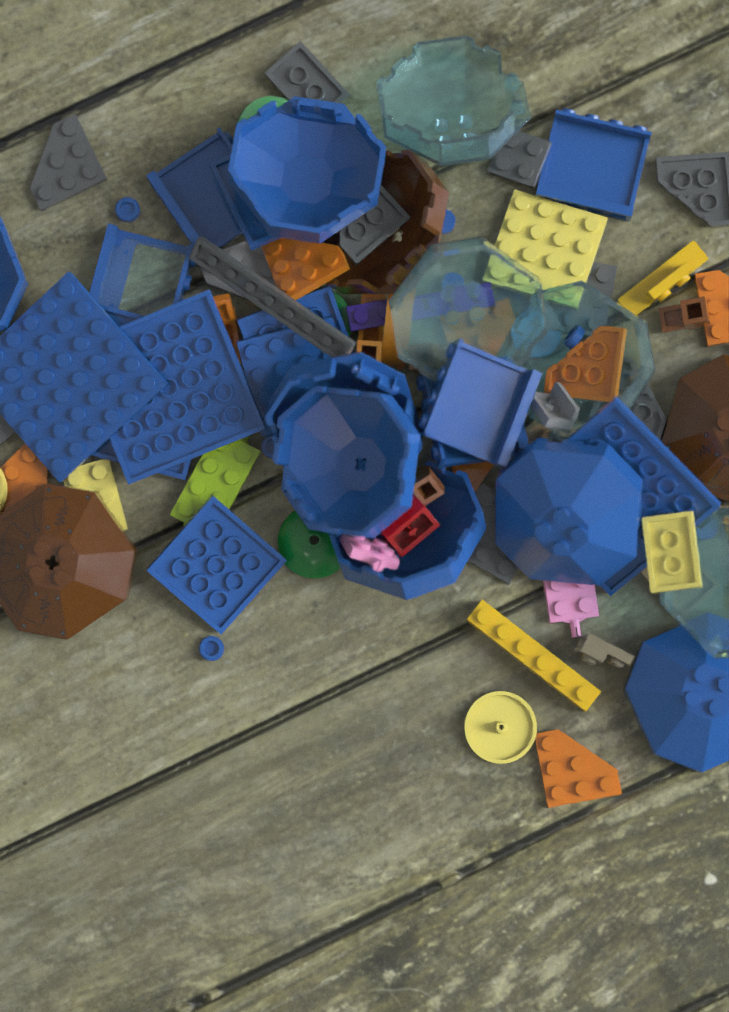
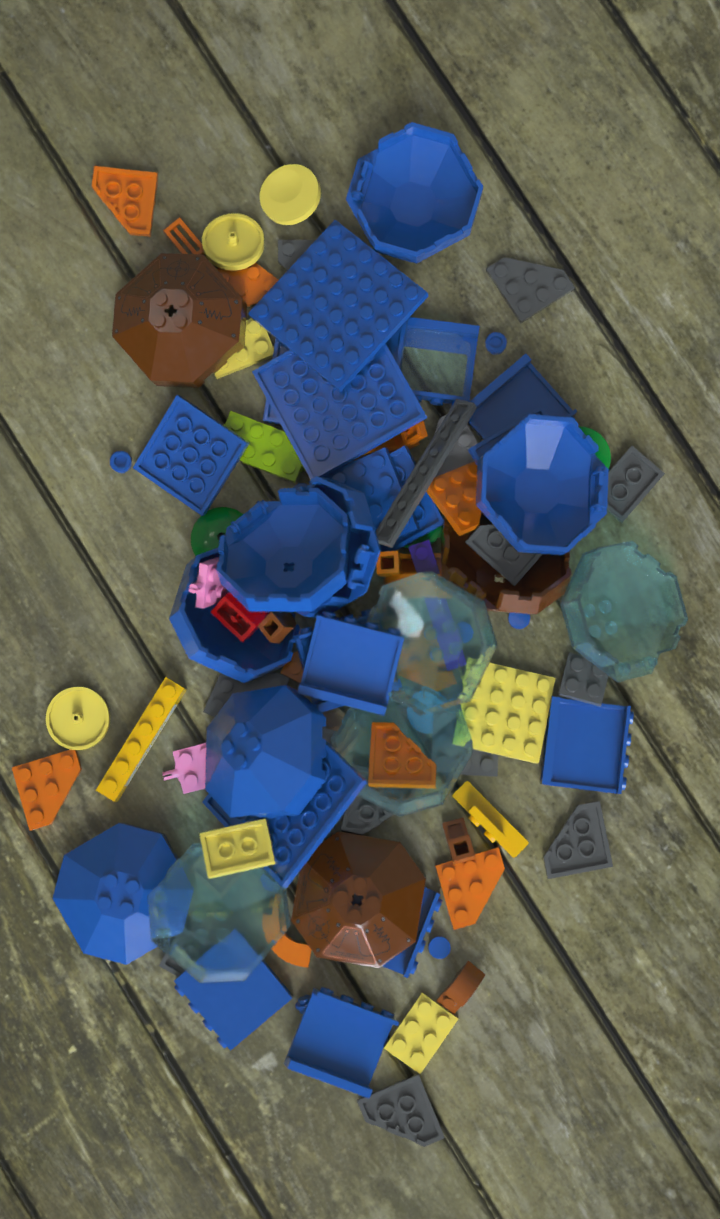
camera: 85 degrees right, 0 degrees up
light grey bracket [530,382,580,430] -> none
blue tile [563,325,585,350] -> none
dark tan plate [573,633,635,669] -> none

